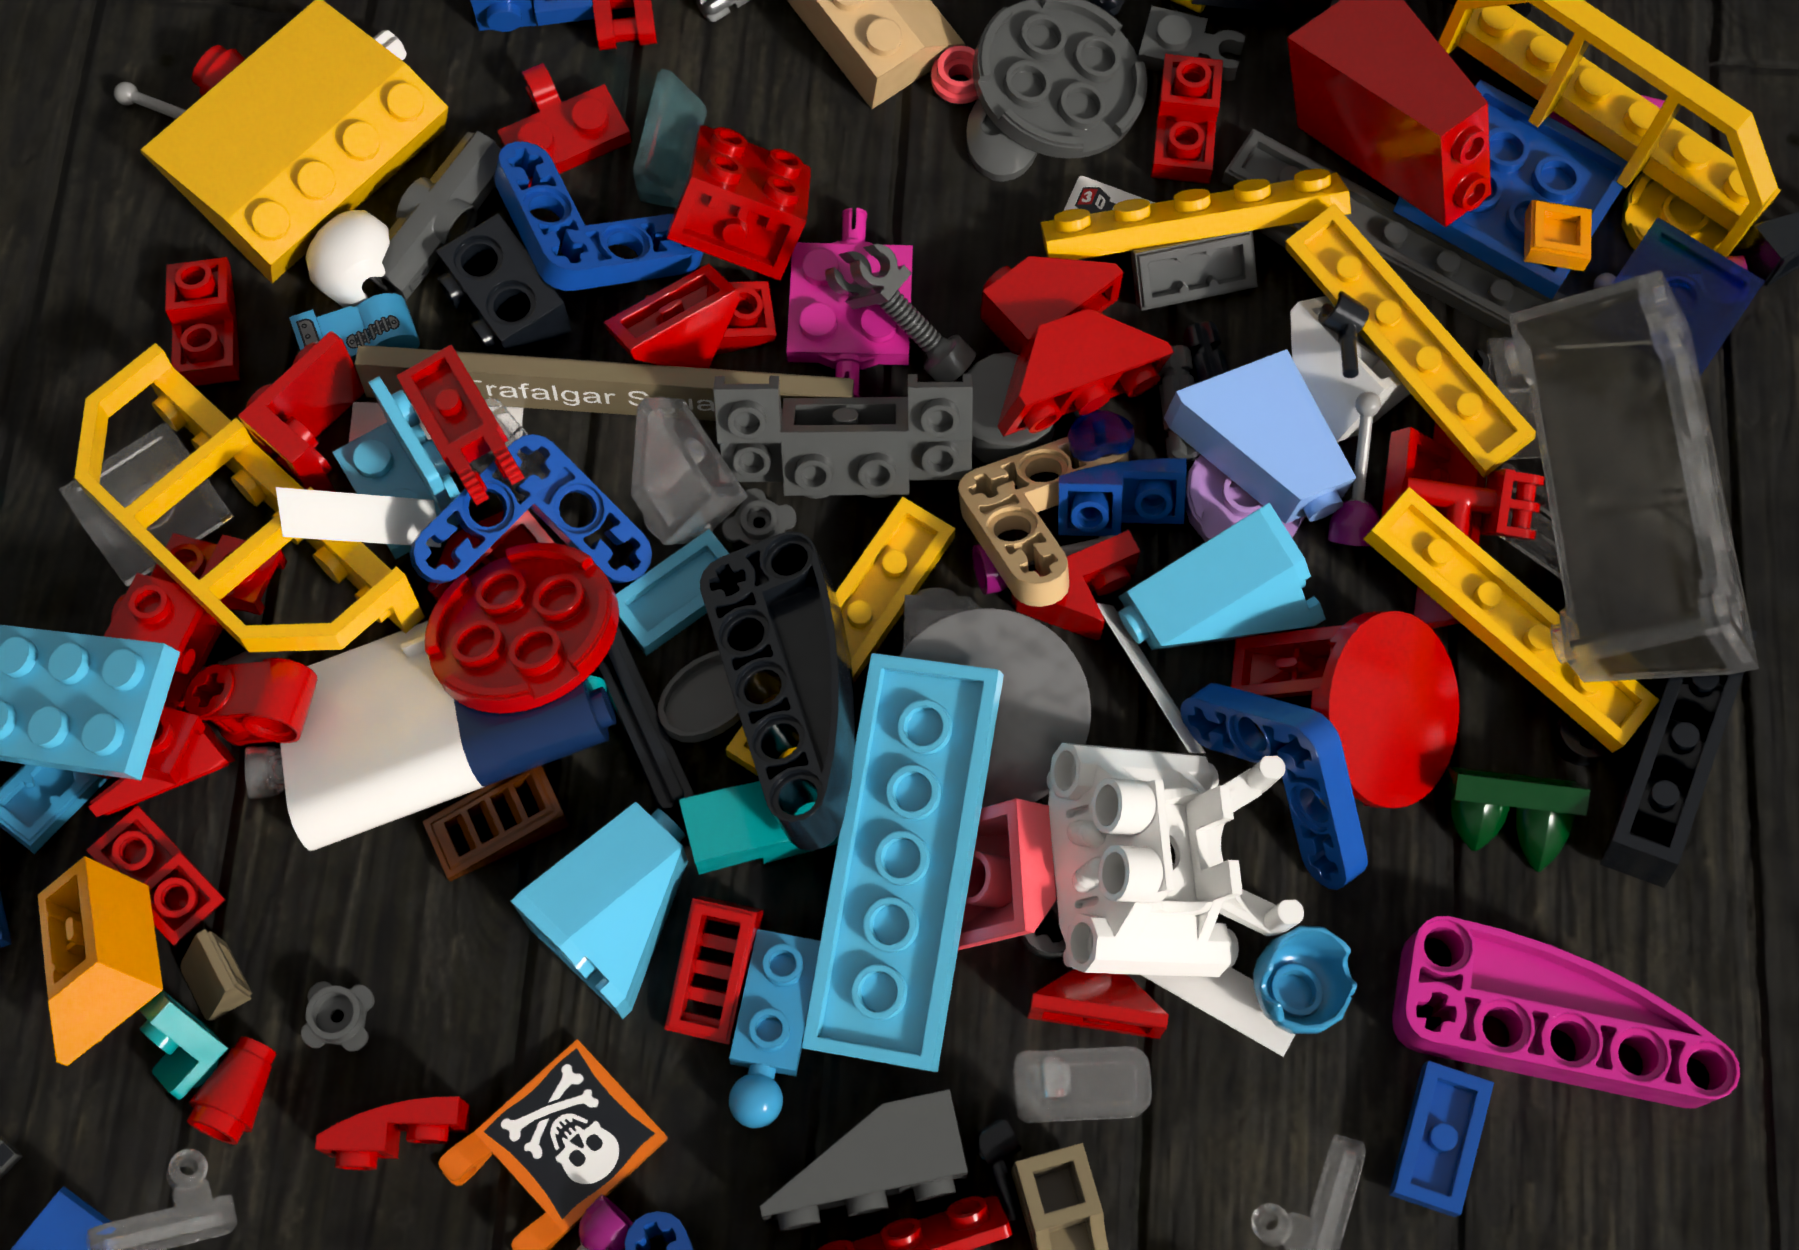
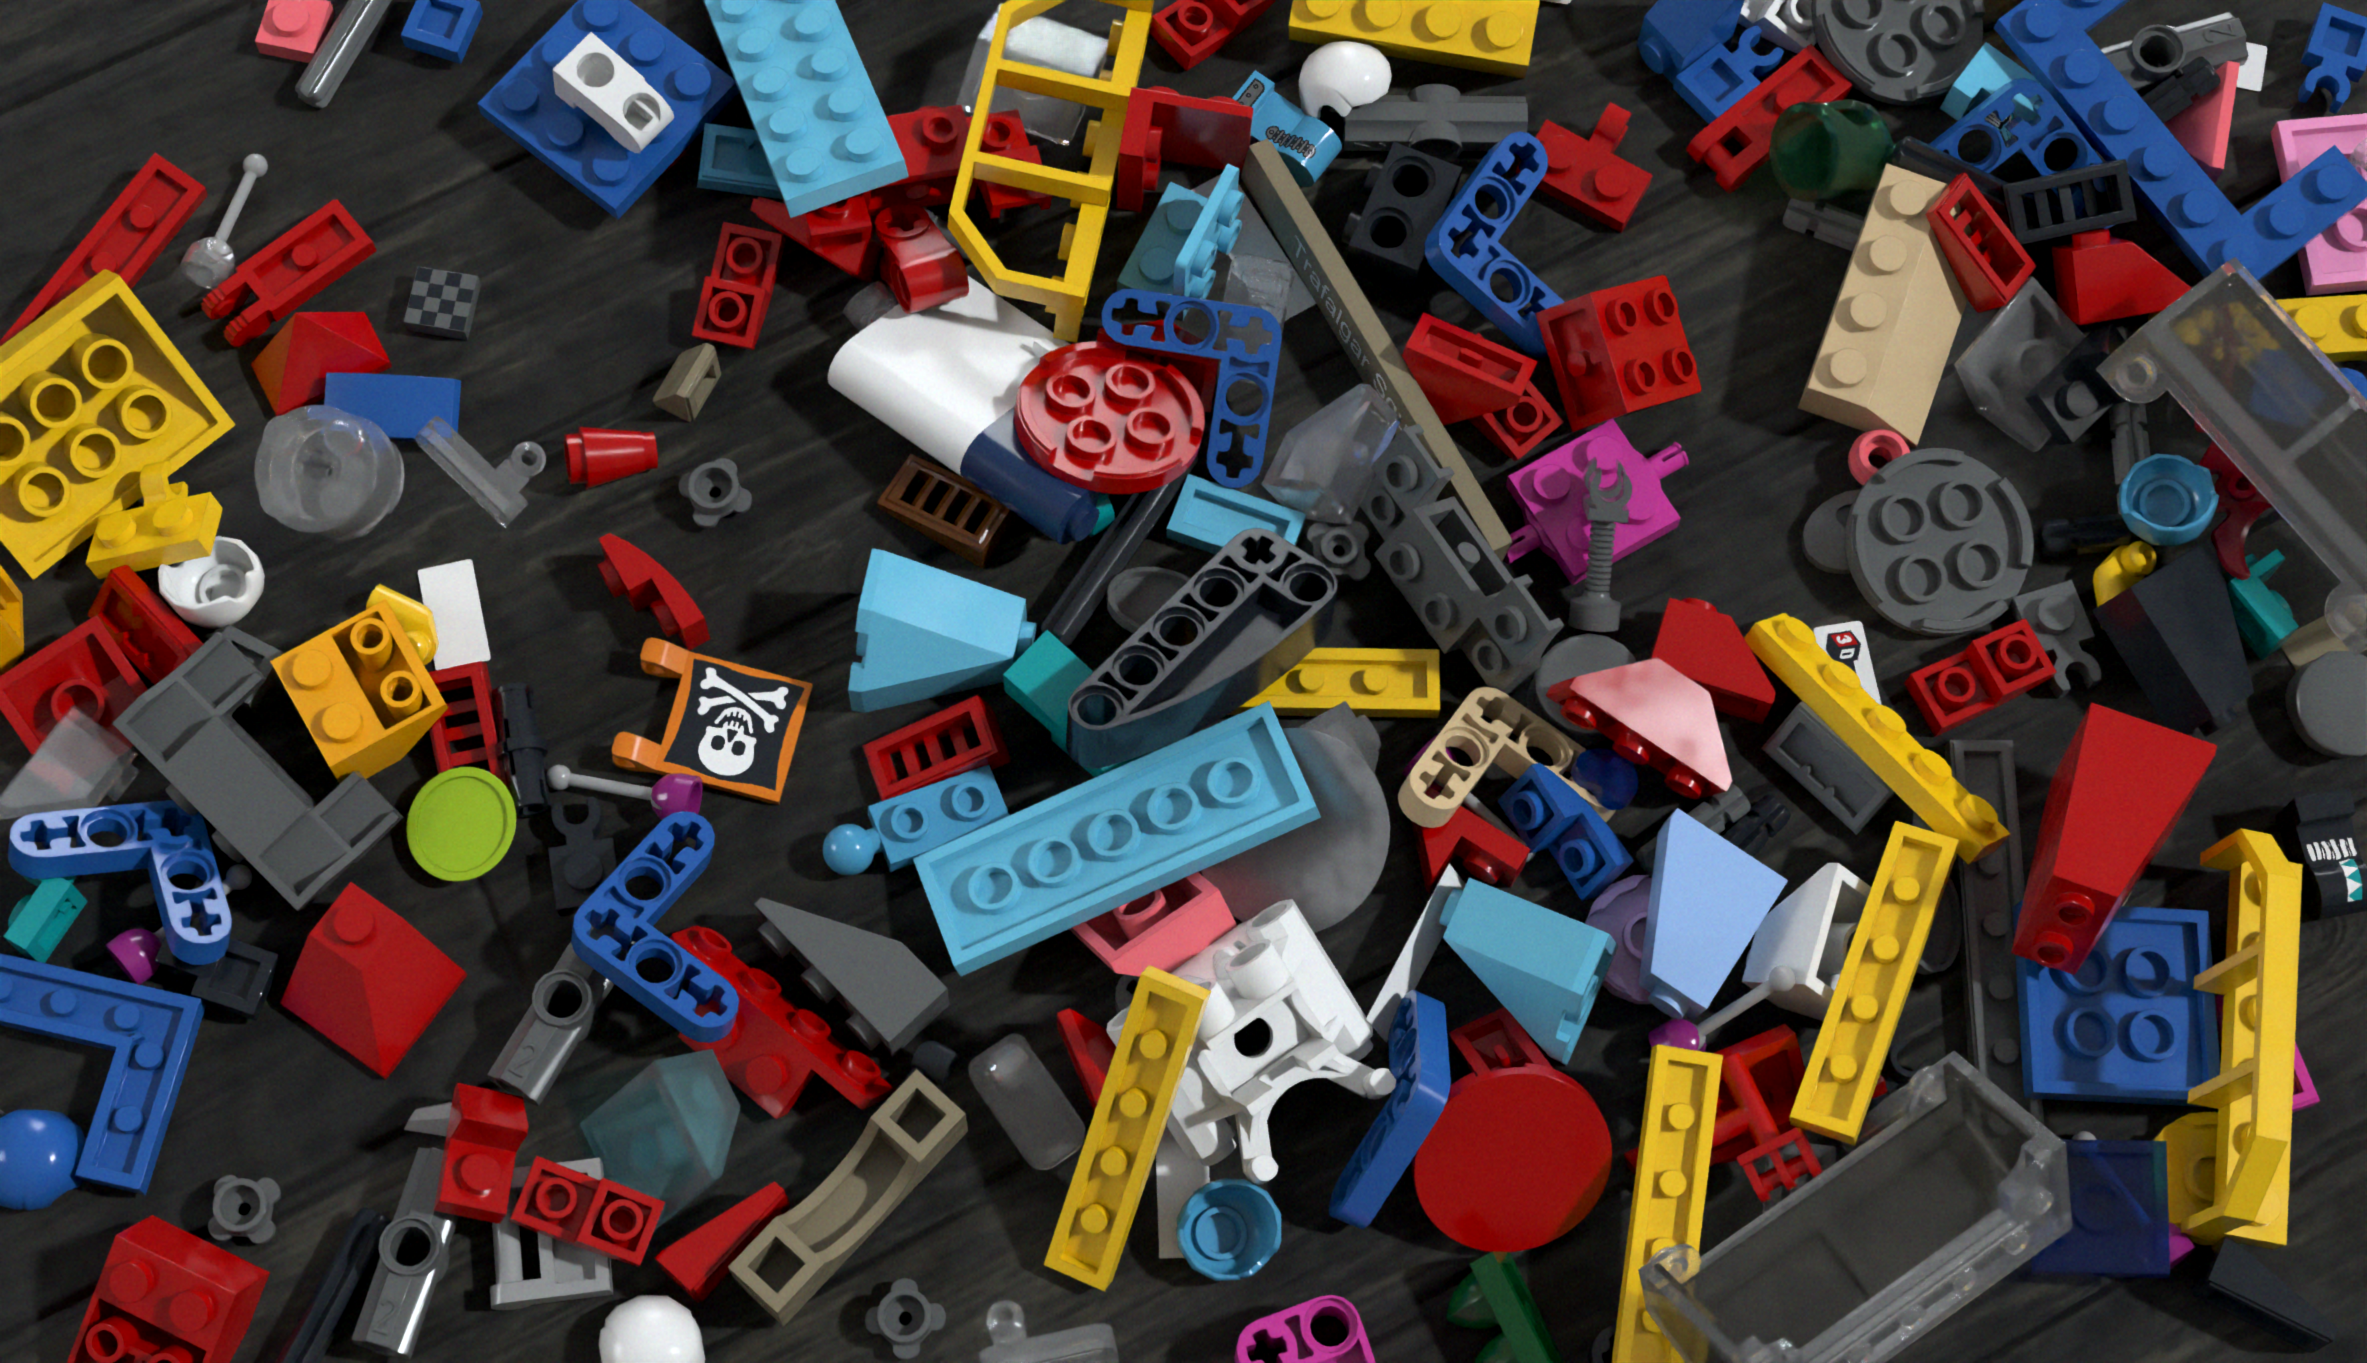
camera: 55 degrees right, 0 degrees up
light orange slope [38,856,163,1066] -> none
teal bracket [139,990,228,1100] -> none
white sticker [275,487,441,547] -> none
red hinge [396,344,525,505] -> none
clear light blue slope [633,69,707,208] -> none
black hand [1318,290,1369,378] -> none
light orange tile [1524,200,1592,271] -> none
none -> yellow plate [1044,965,1212,1291]

